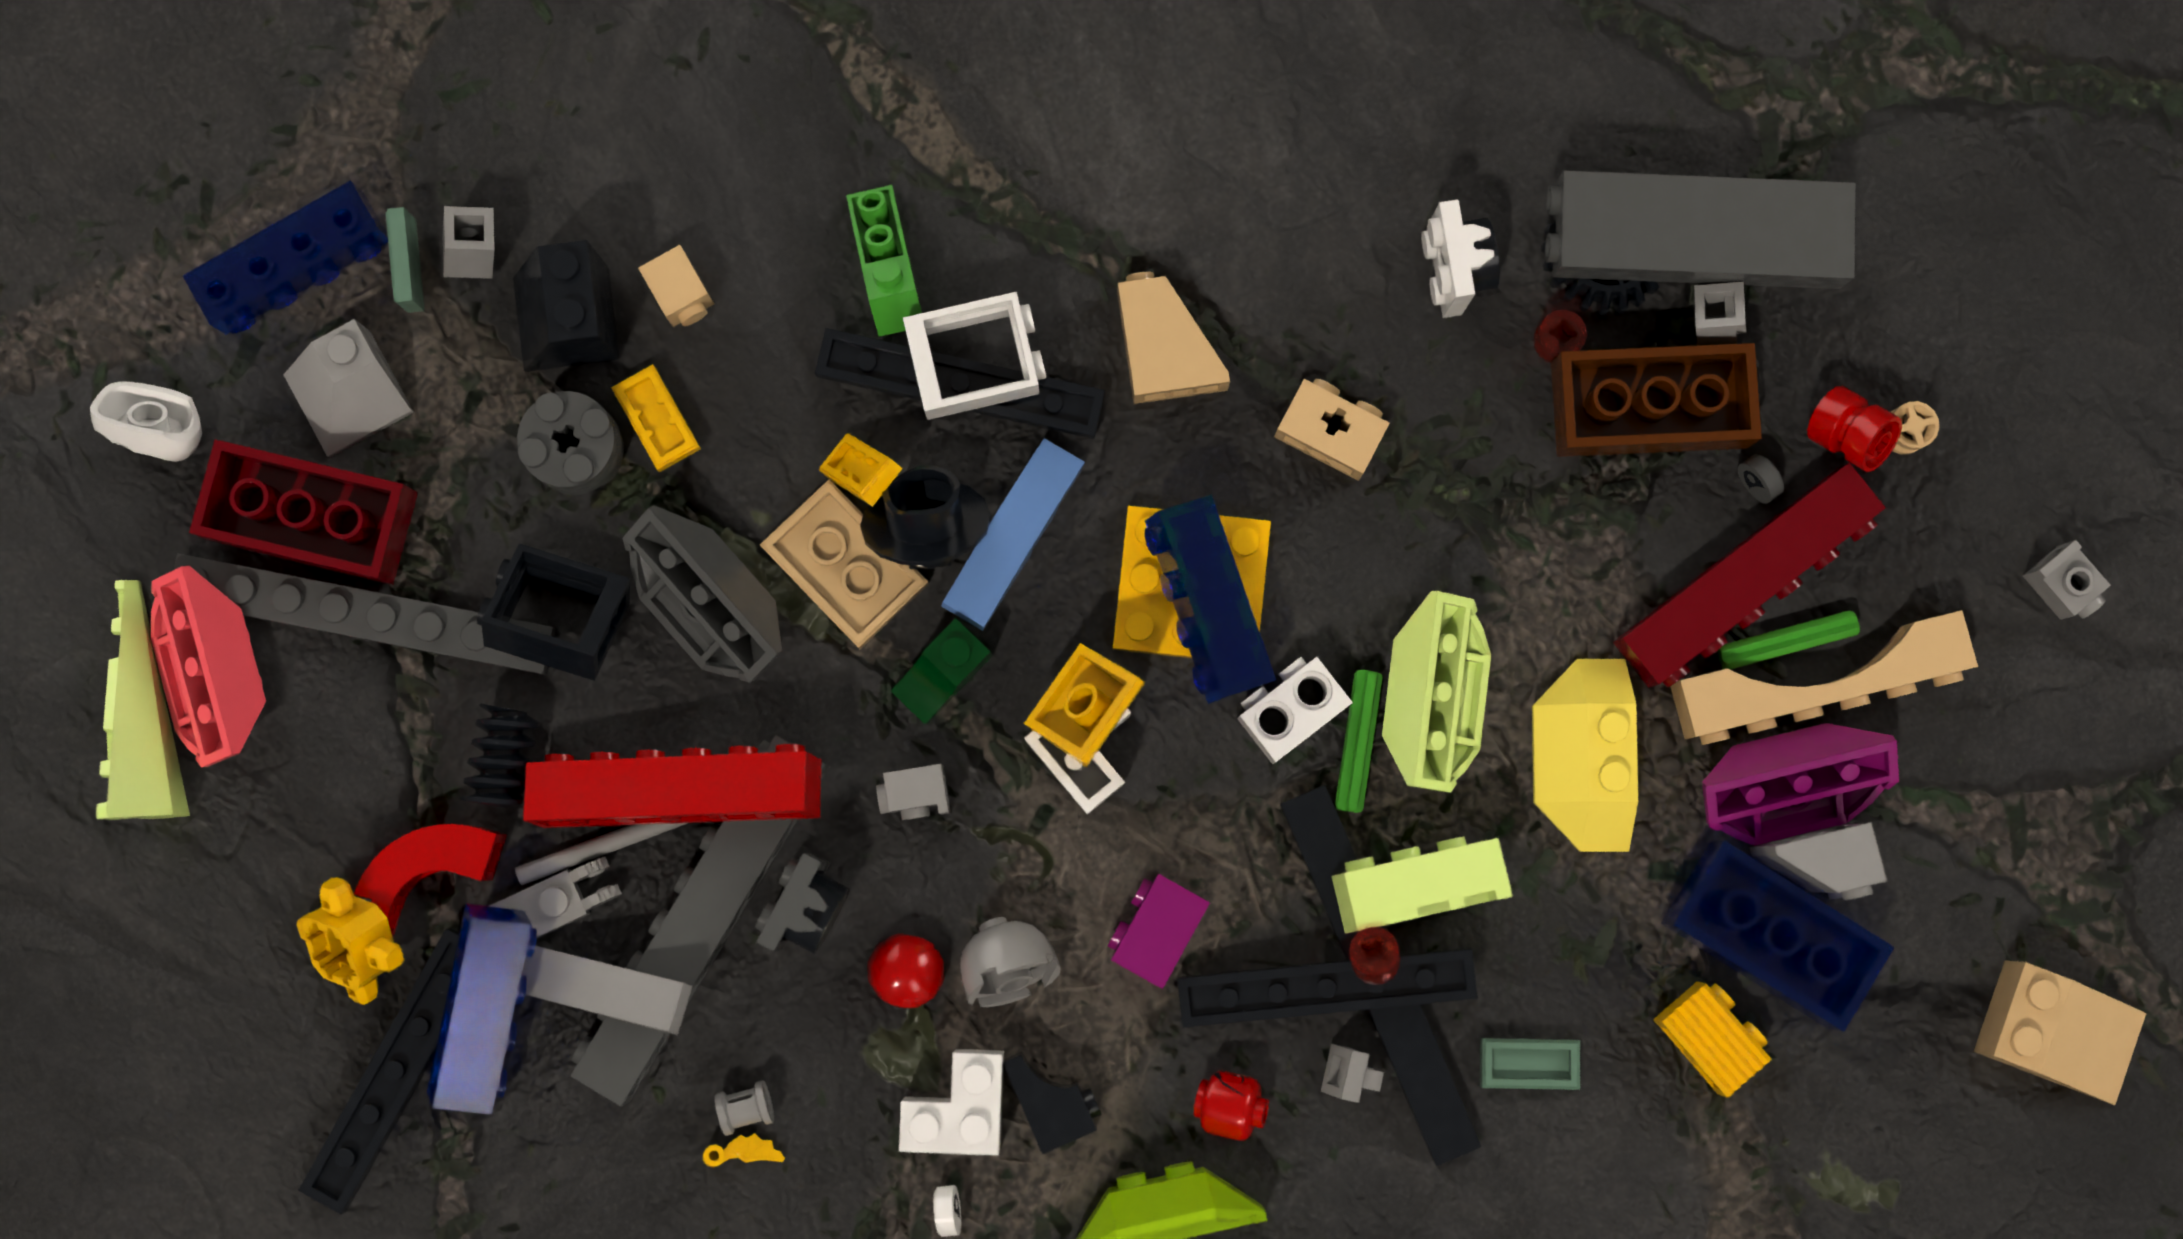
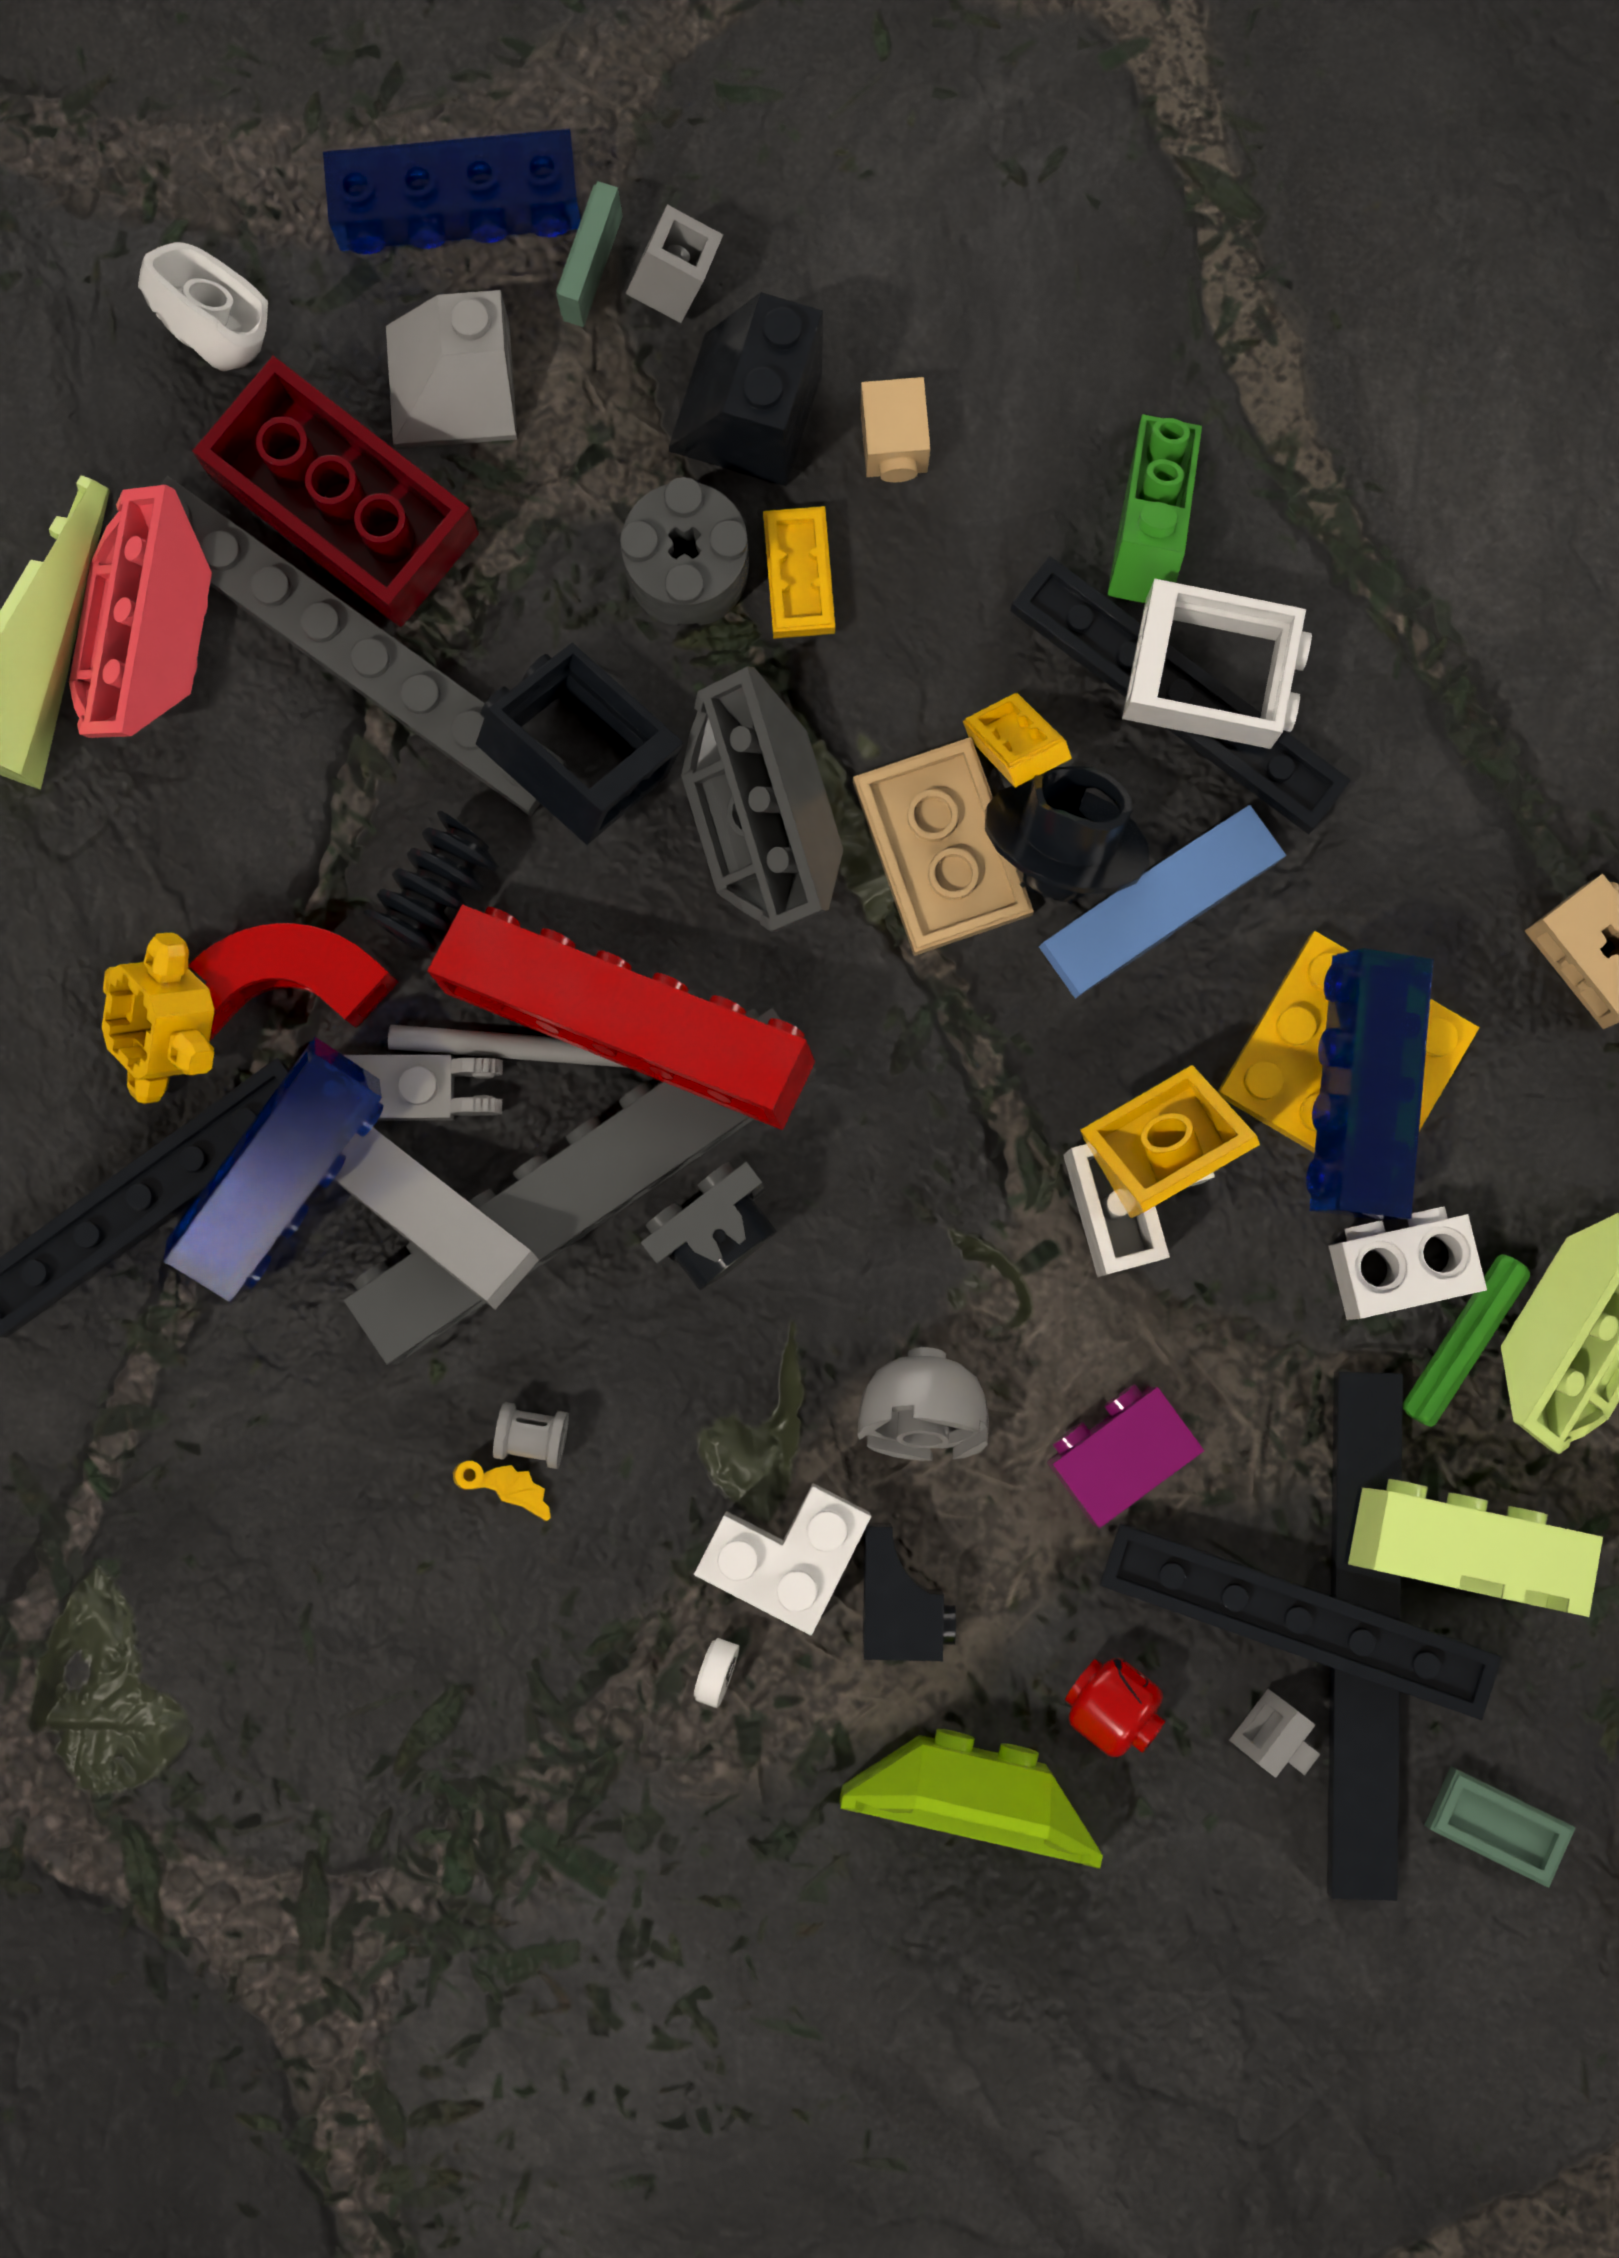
camera: 25 degrees right, 0 degrees up
red hair [867,933,944,1008] -> none
light grey brick [876,764,951,821] -> none
dark green arch [891,618,993,725] -> none
tan slope [1117,272,1230,404] -> none
clear red wheel [1349,927,1400,985] -> none

